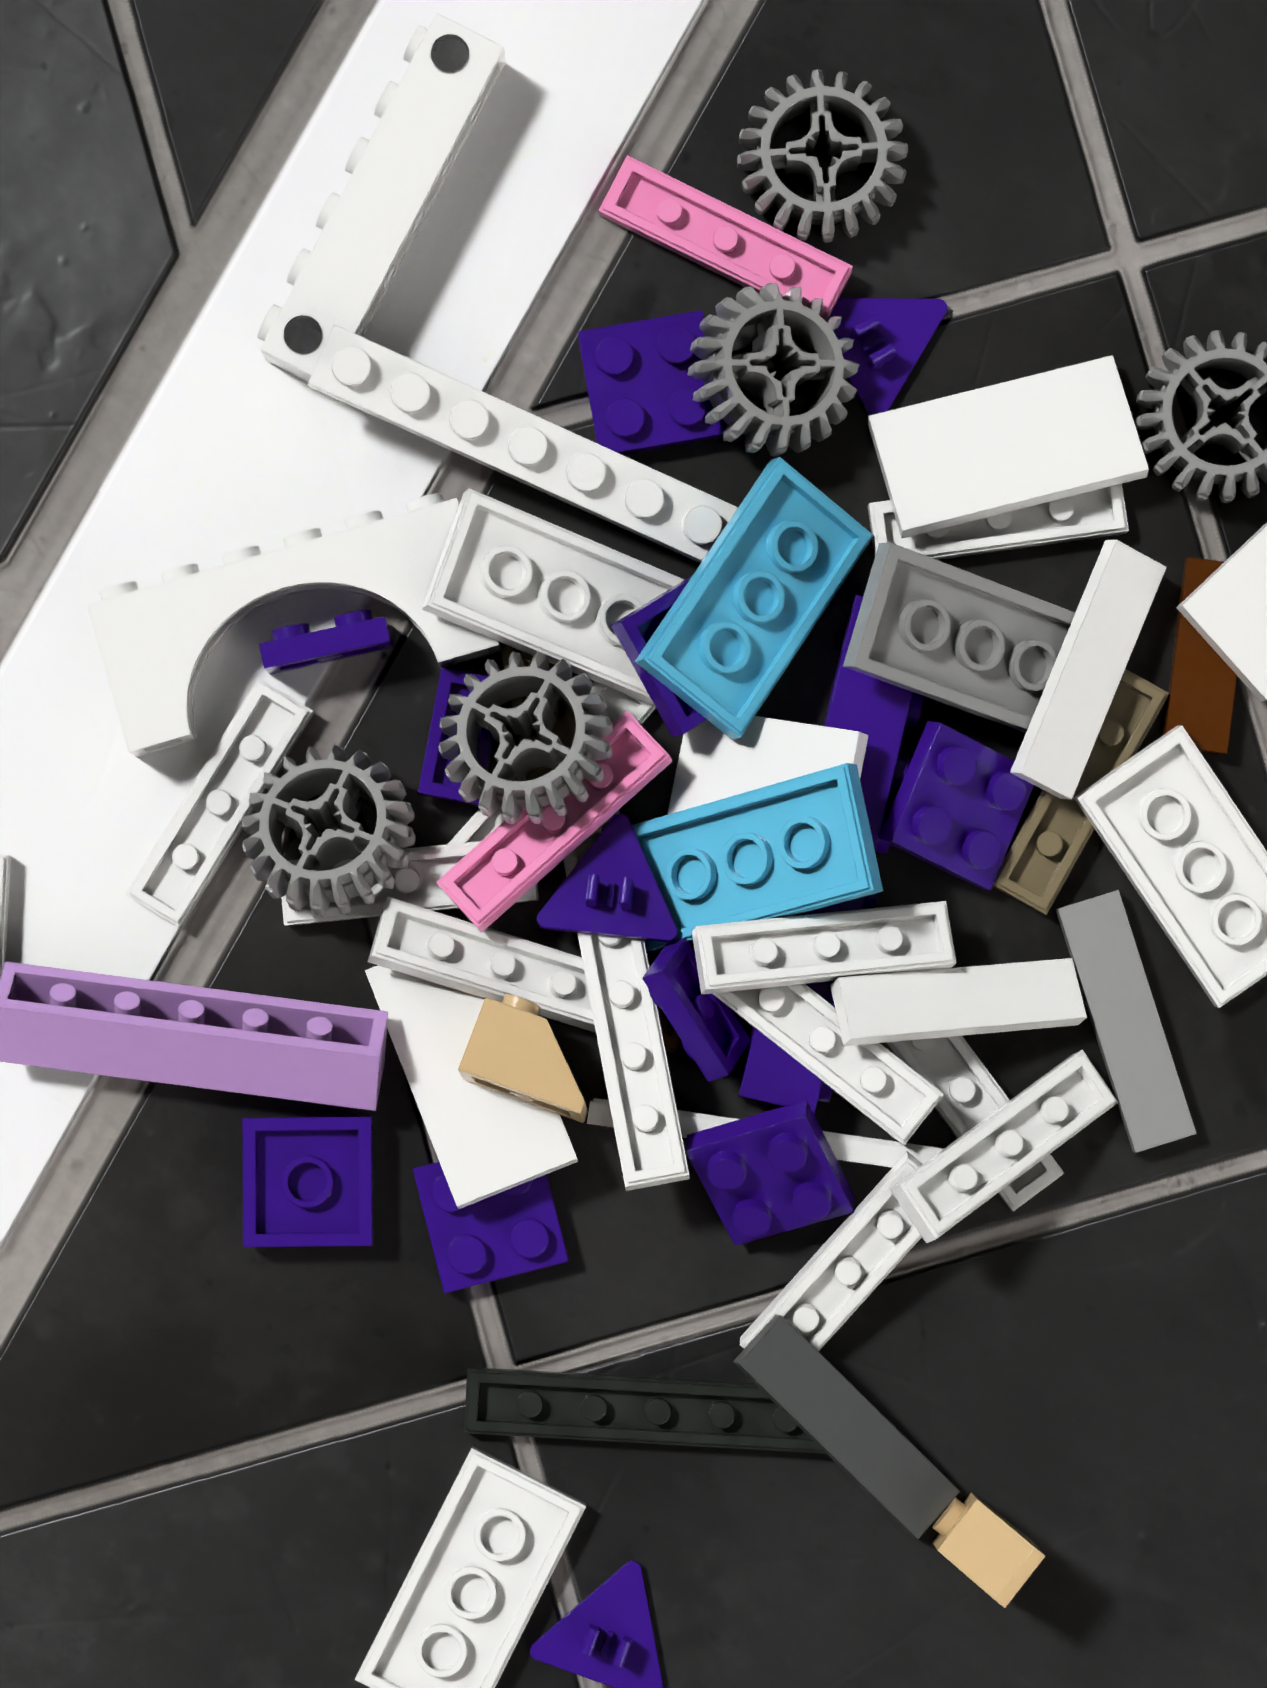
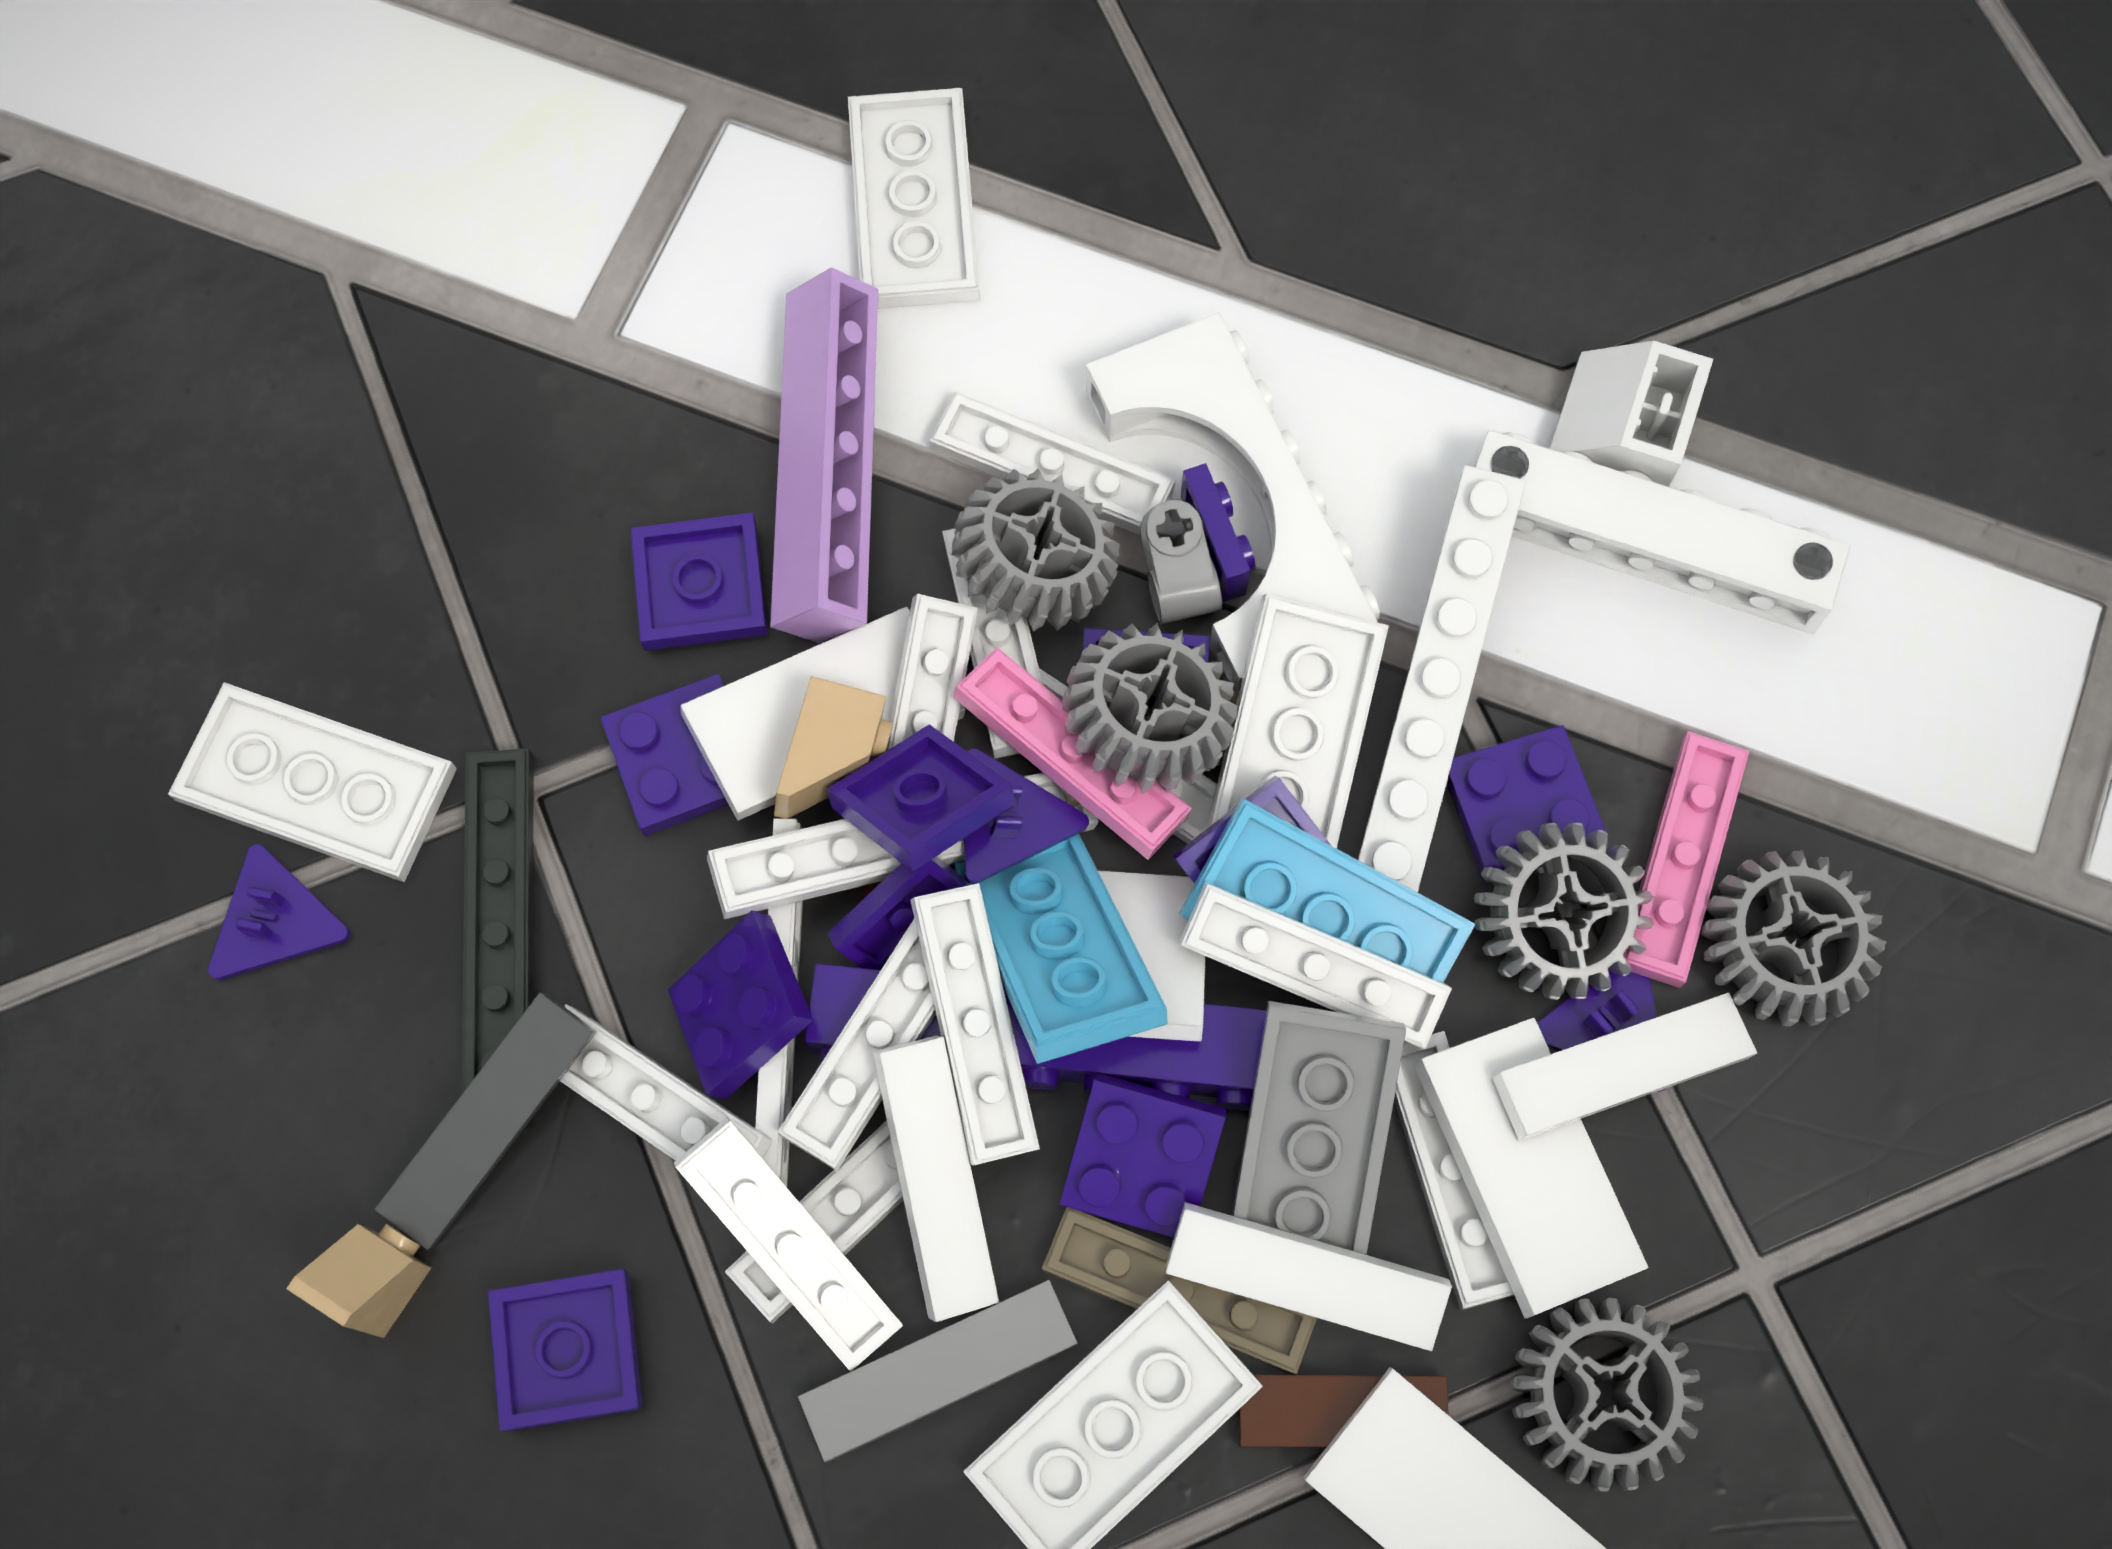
camera: 90 degrees right, 15 degrees down
none -> dark purple plate [488,1269,643,1432]
none -> dark purple plate [827,724,1015,872]
none -> light grey piece [1140,500,1222,625]
none -> white tile [1179,881,1452,1049]
none -> white tile [1492,993,1757,1141]
none -> white slope [1549,340,1713,487]

